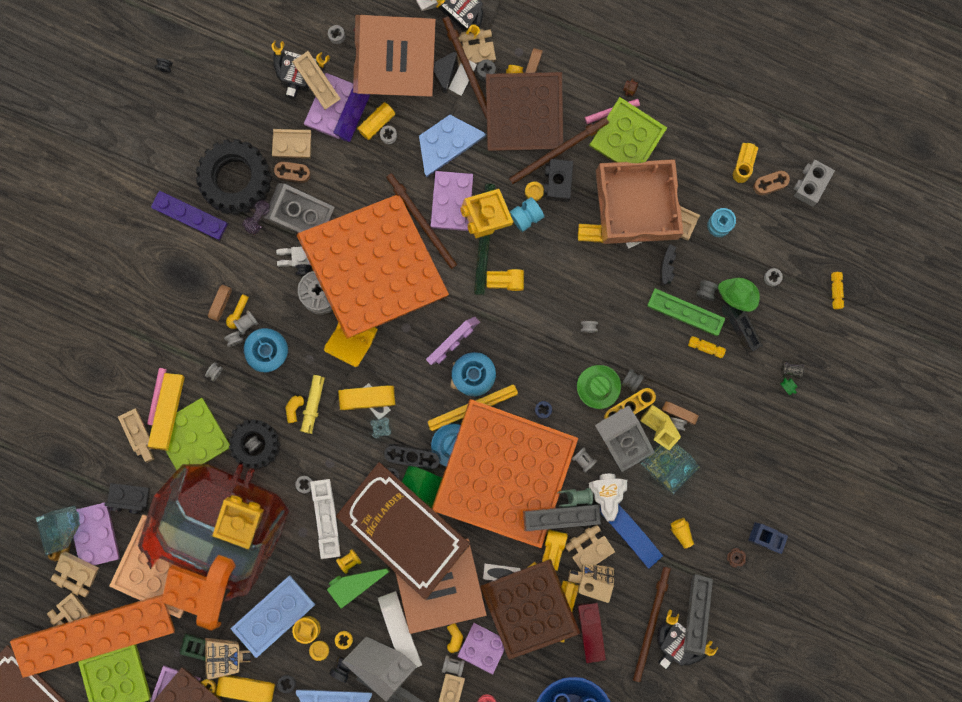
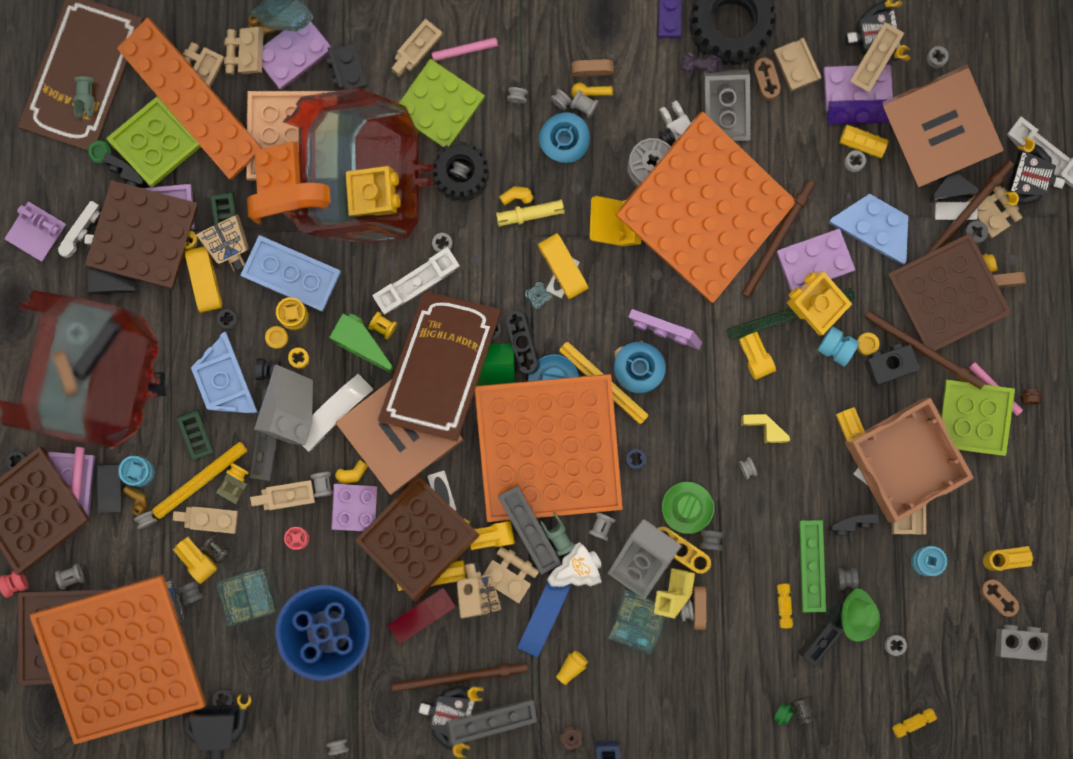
camera: 65 degrees right, 0 degrees up
yellow tile [147,373,185,450] -> none
none -> light yellow slope [741,414,790,443]

